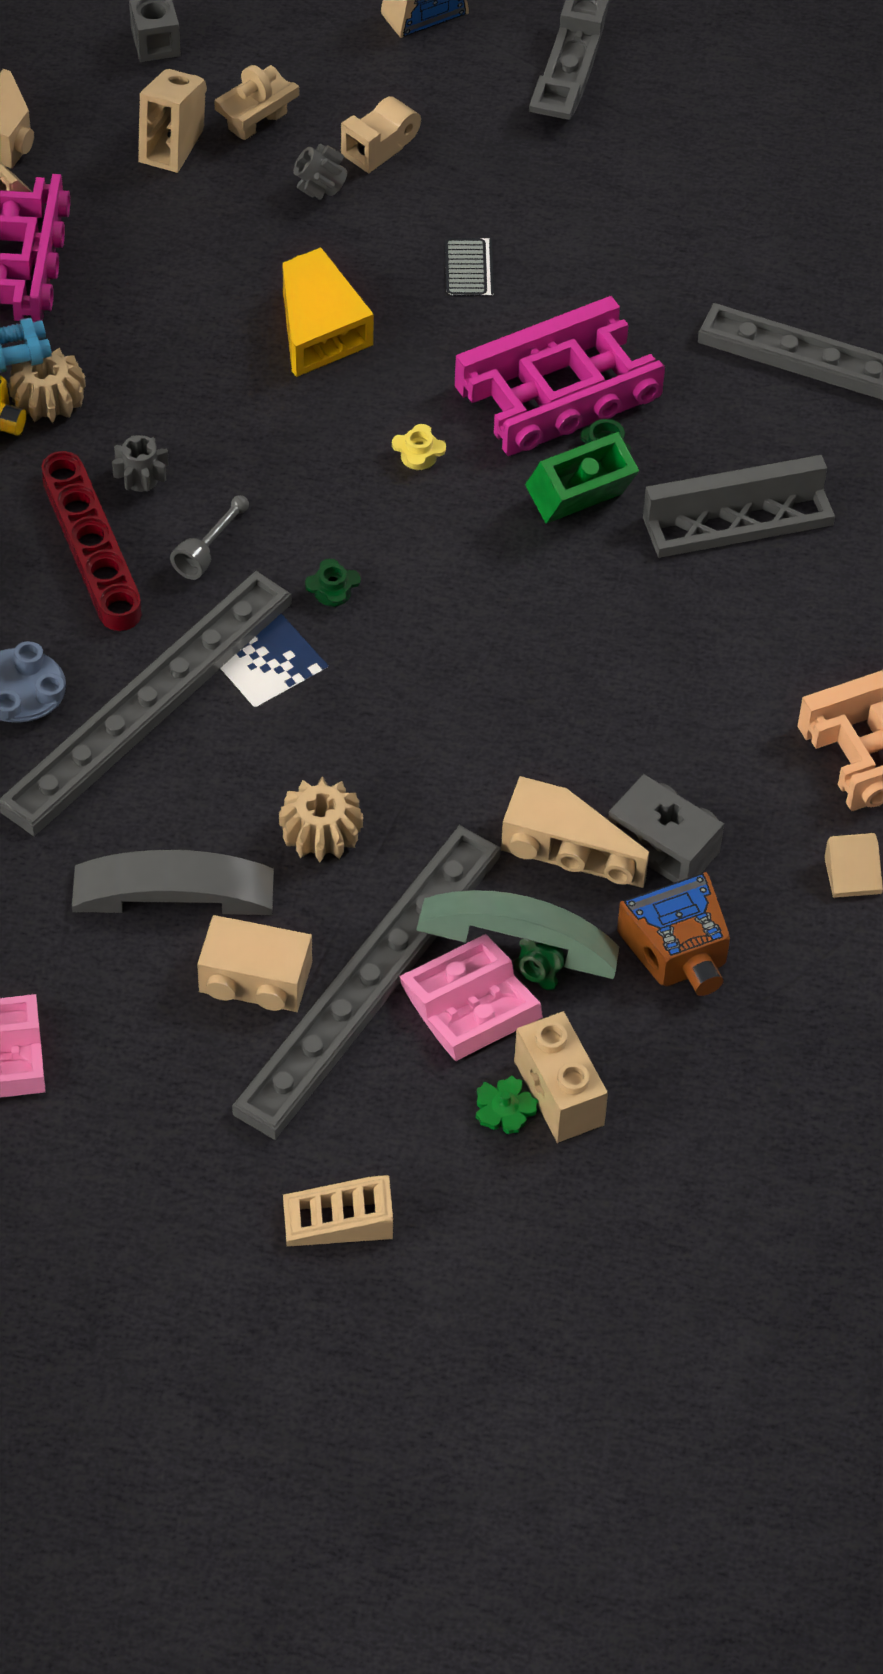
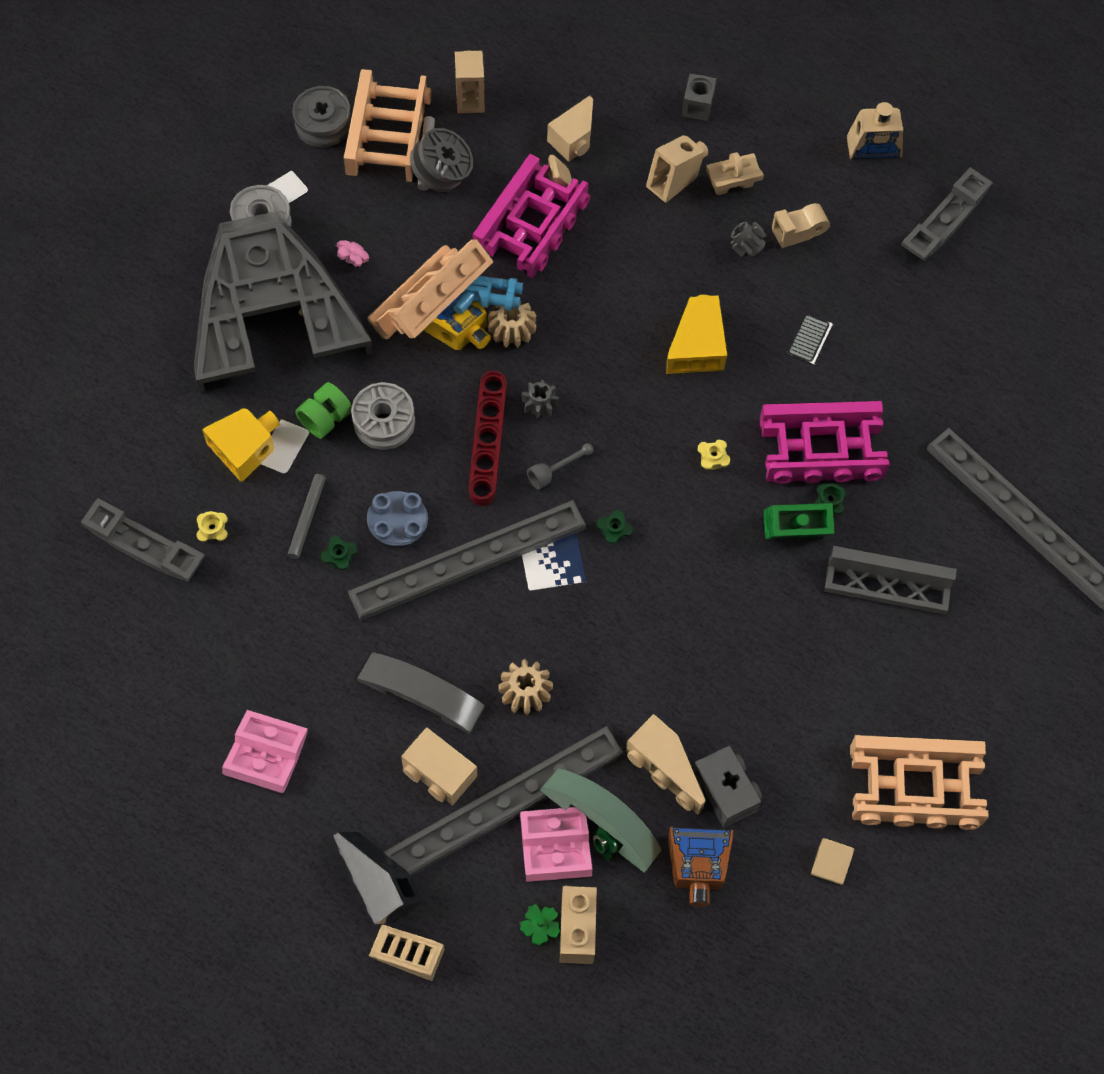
camera: 25 degrees right, 10 degrees up
none -> slope [333,832,423,924]

